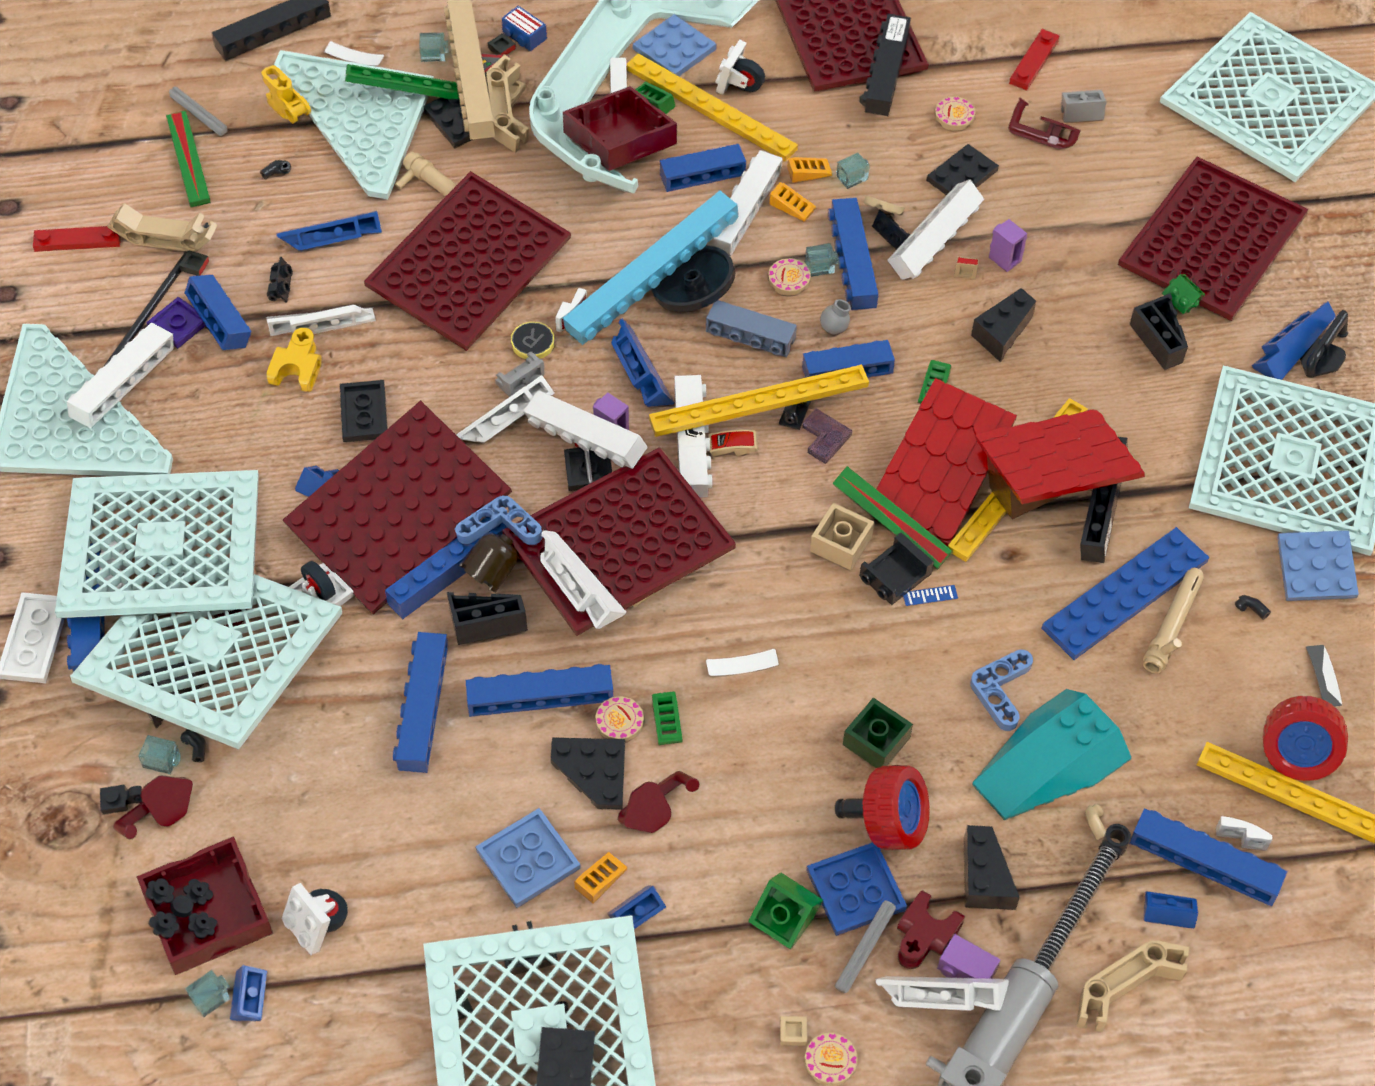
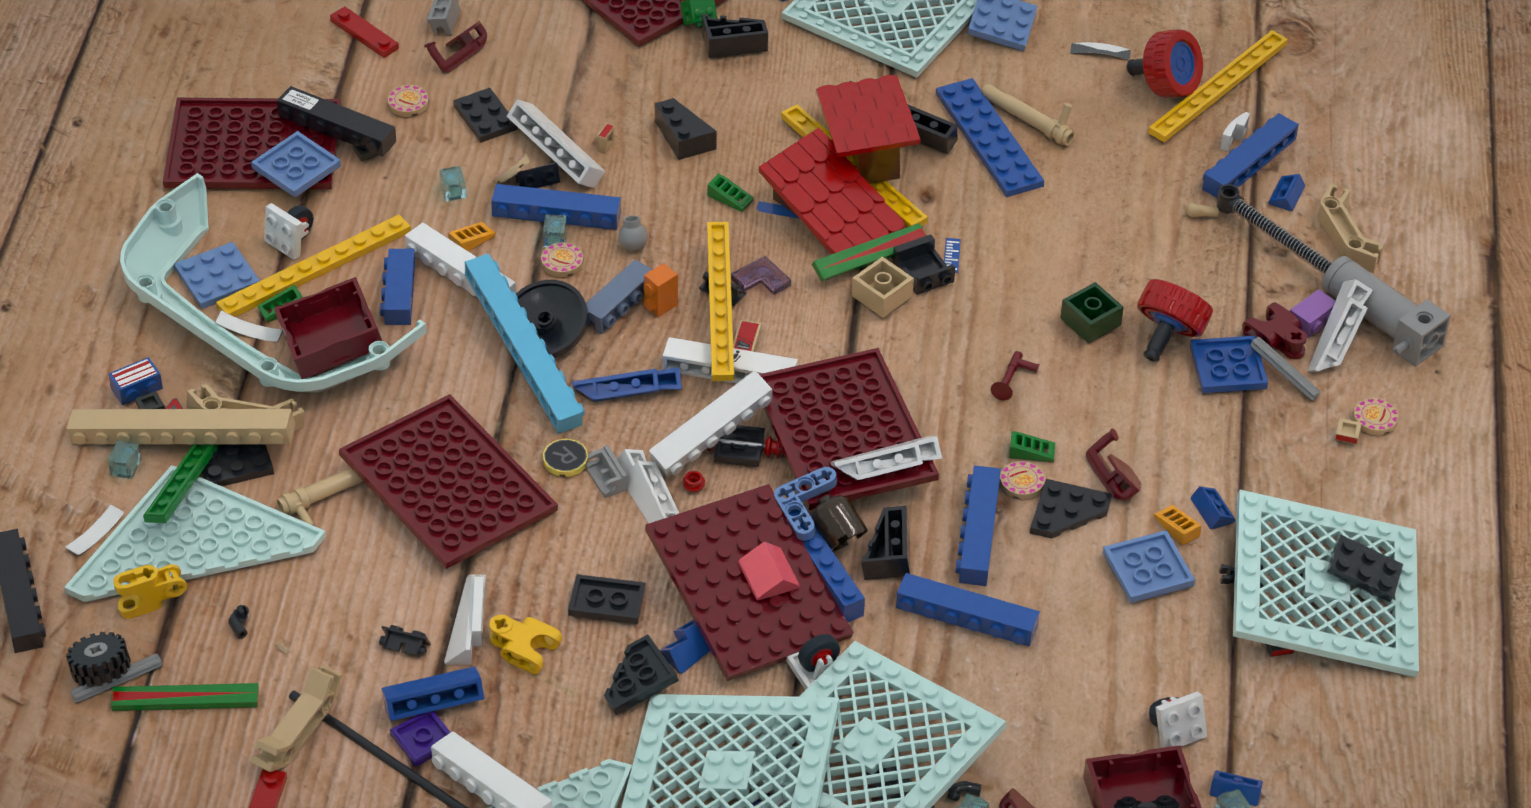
camera: 75 degrees left, 10 degrees down
pearl dark grey plate [179,250,209,276] -> none
blue wedge [276,211,382,251] -> none
white slope [555,288,587,332] -> none
medium lavender brick [593,393,629,430] -> none
white sticker [706,649,779,676] -> none
green slope [748,873,823,949] -> none
light orange slope [787,157,832,183] -> none
blue brick [802,340,895,378] -> none
black wedge [964,825,1020,910] -> none
medium blue beam [970,650,1033,731] -> none
teal wedge [972,689,1132,820] -> none
medium lavender brick [989,219,1027,272] -> none
black arm [1235,595,1271,620] -> none
none -> black wheel [66,632,131,687]
none -> medium blue plate [251,131,341,198]
none -> black plate [604,634,679,715]
none -> orange brick [644,263,678,317]
none -> red plate [682,471,705,492]
none -> coral slope [738,542,800,601]
none -> dark red piece [991,351,1040,401]

